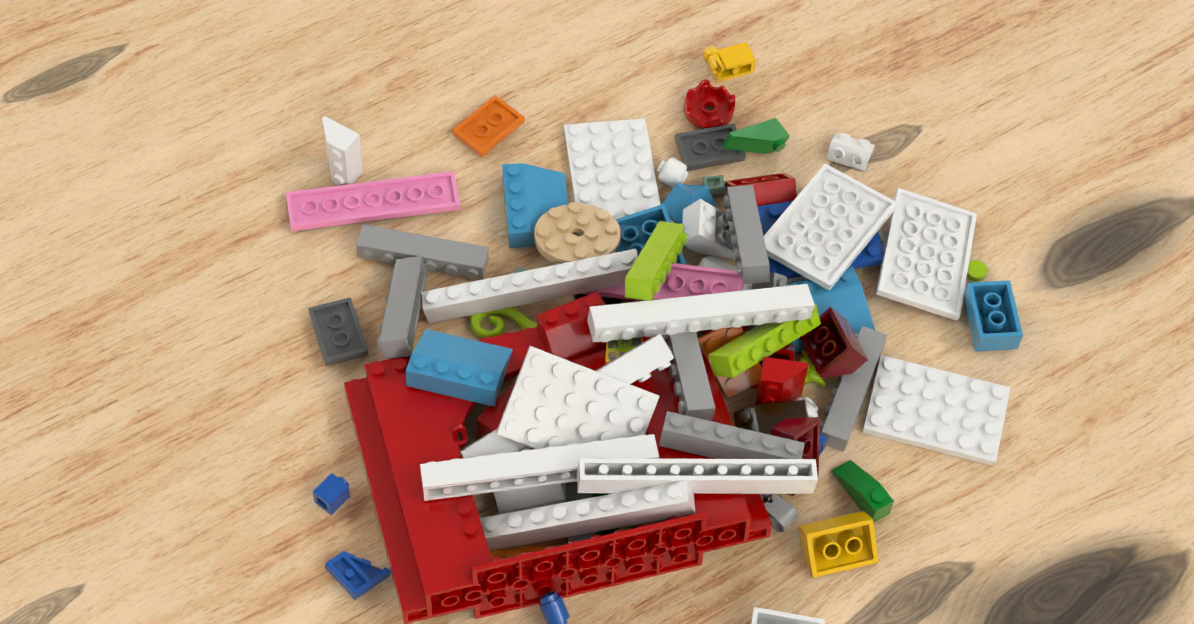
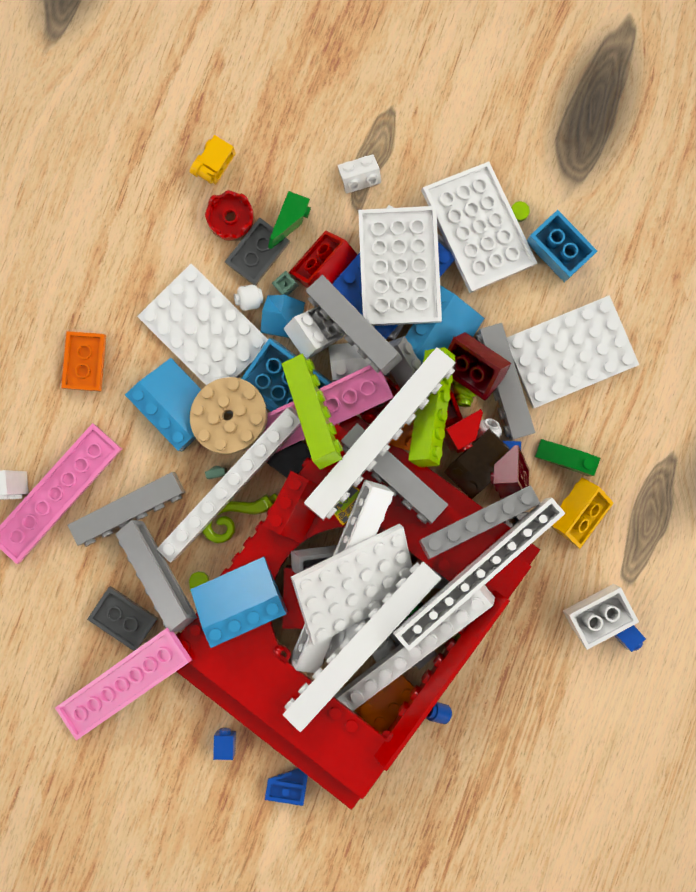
camera: 35 degrees left, 30 degrees up
none -> bright pink plate [55,628,192,740]

